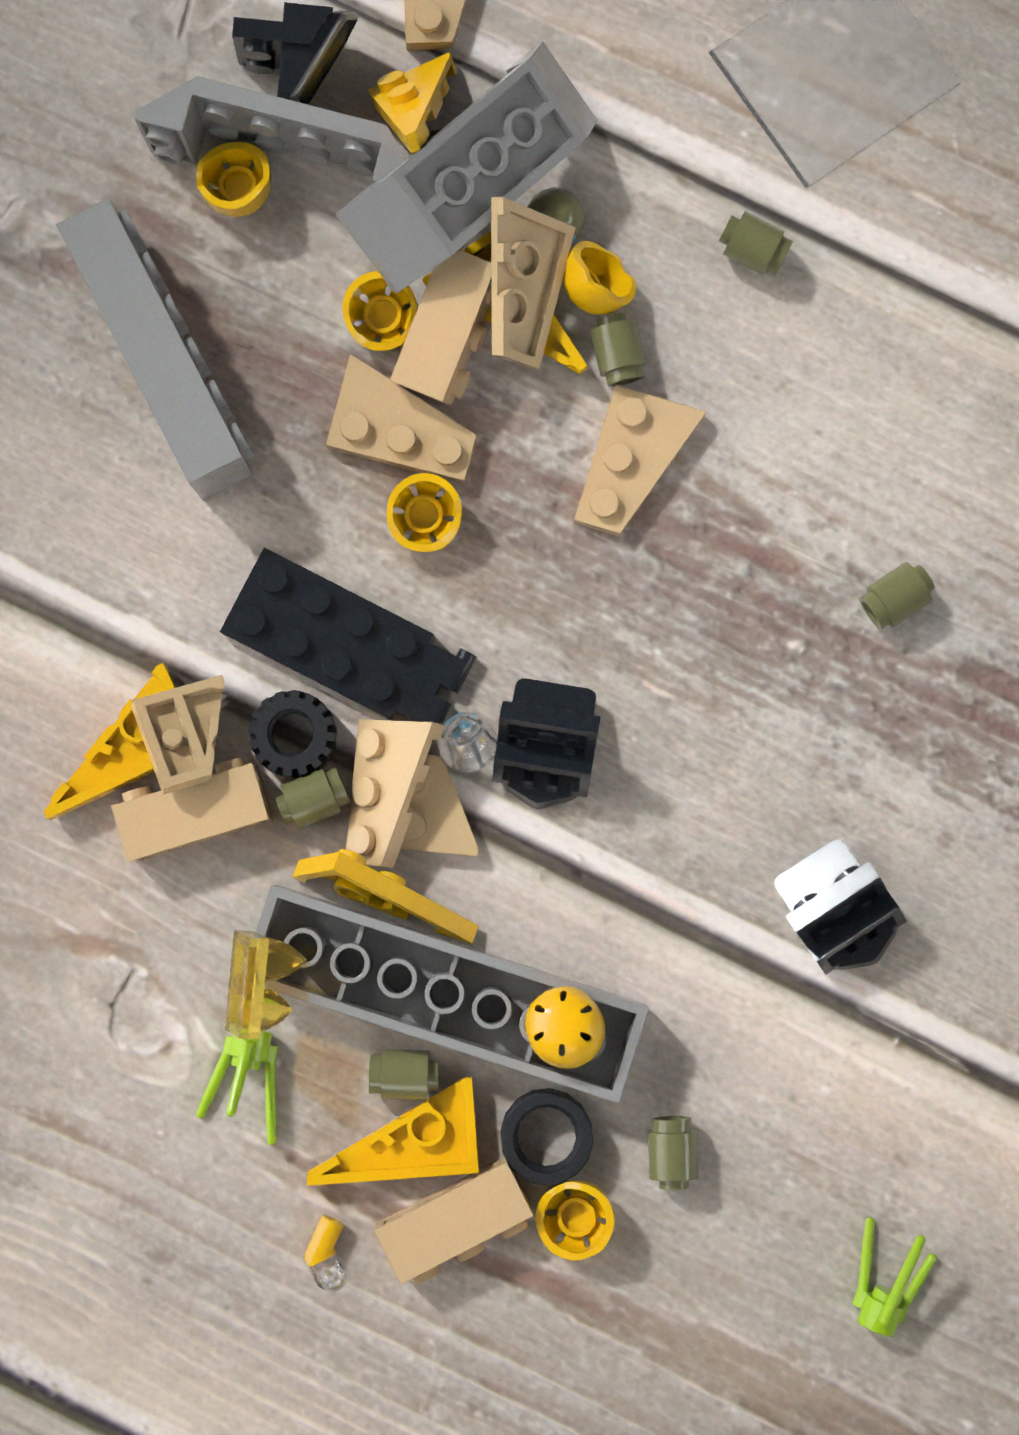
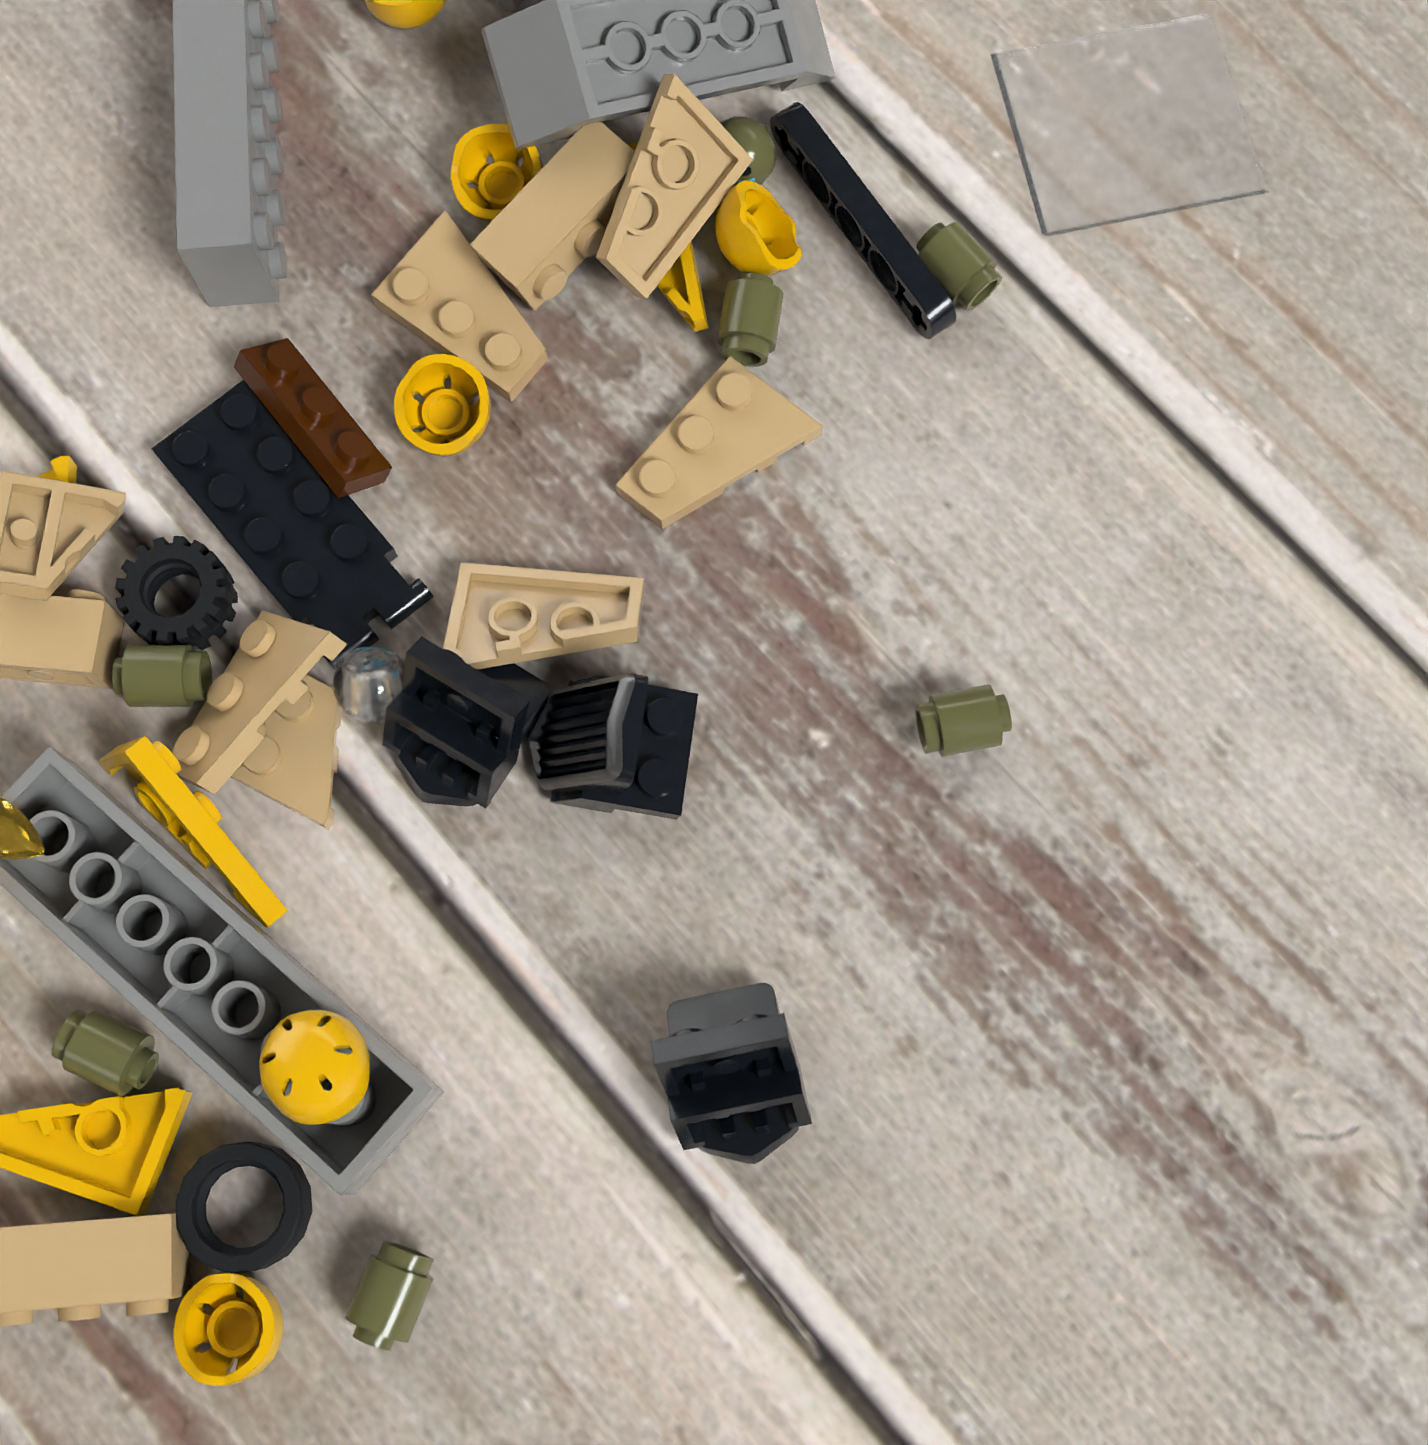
camera: 25 degrees right, 10 degrees down
none -> reddish brown plate [233,338,392,498]
none -> tan wing [443,562,644,670]
none -> black piece [528,673,698,820]
none -> black beam [770,102,956,339]

